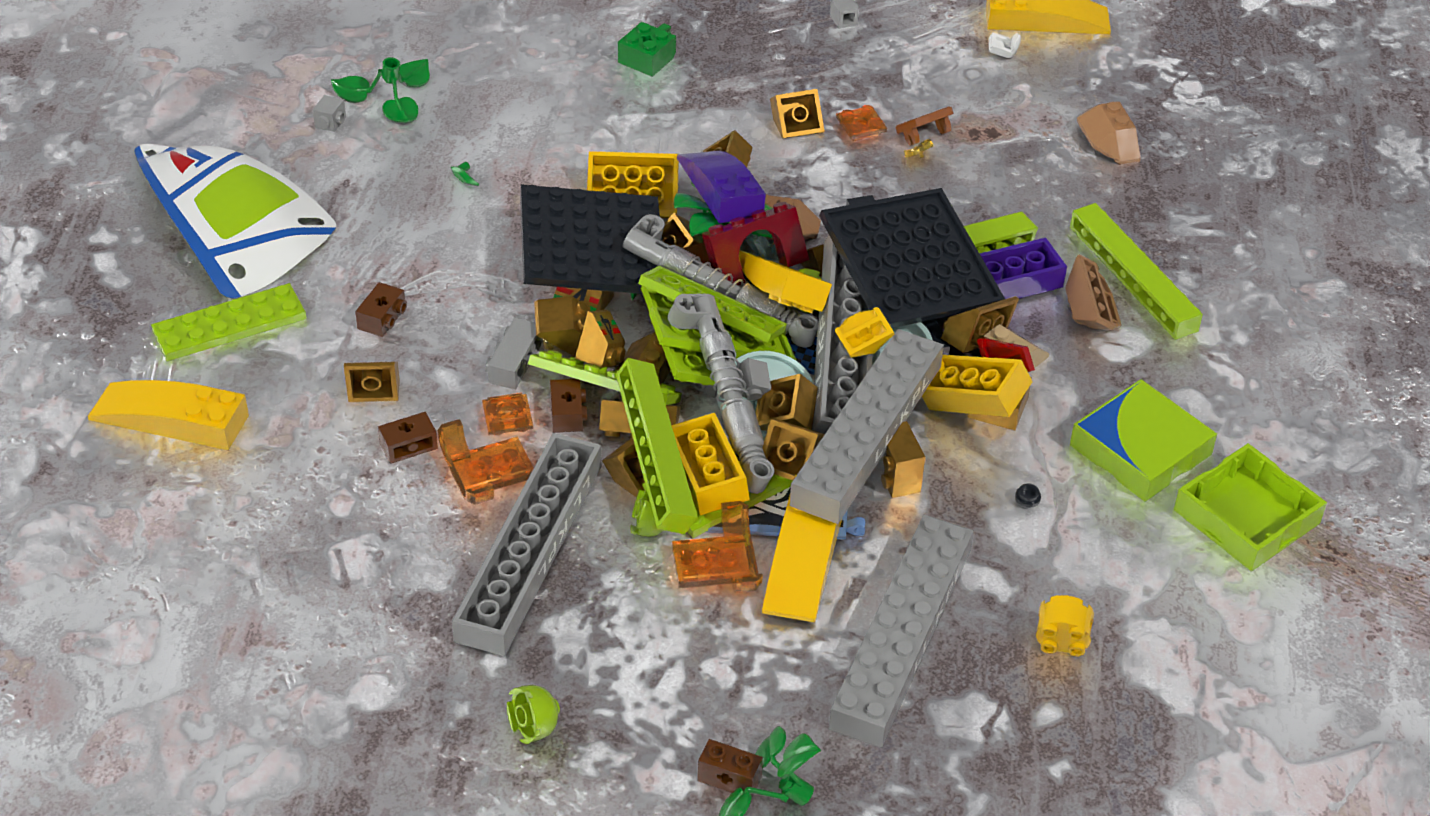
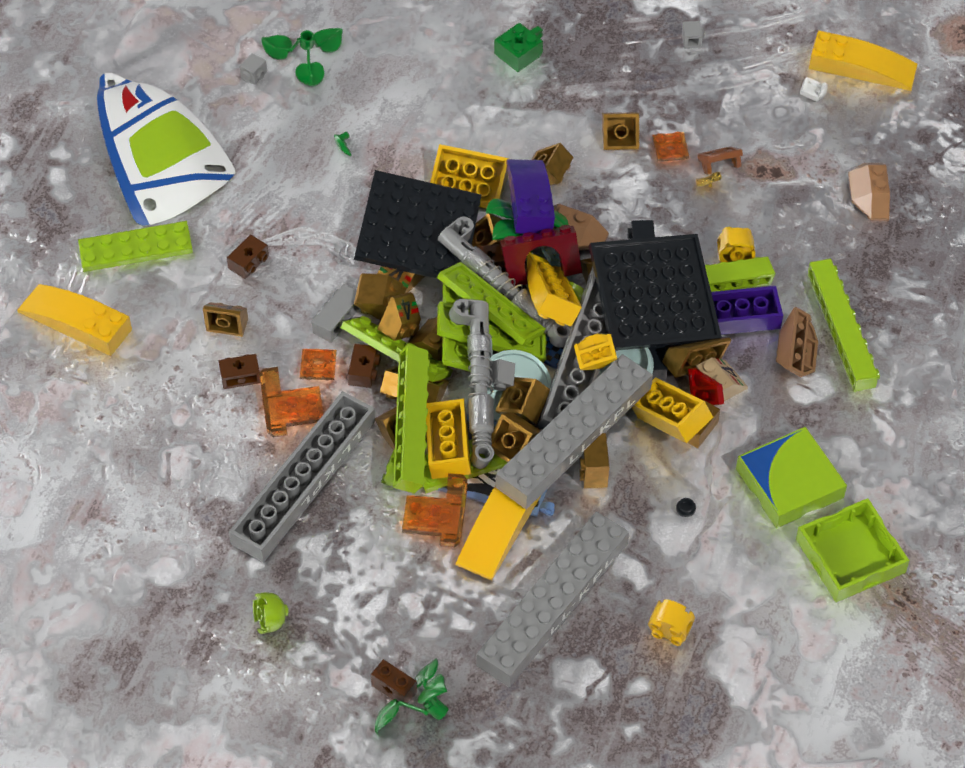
camera: 15 degrees right, 10 degrees up
none -> yellow brick [717,227,755,262]

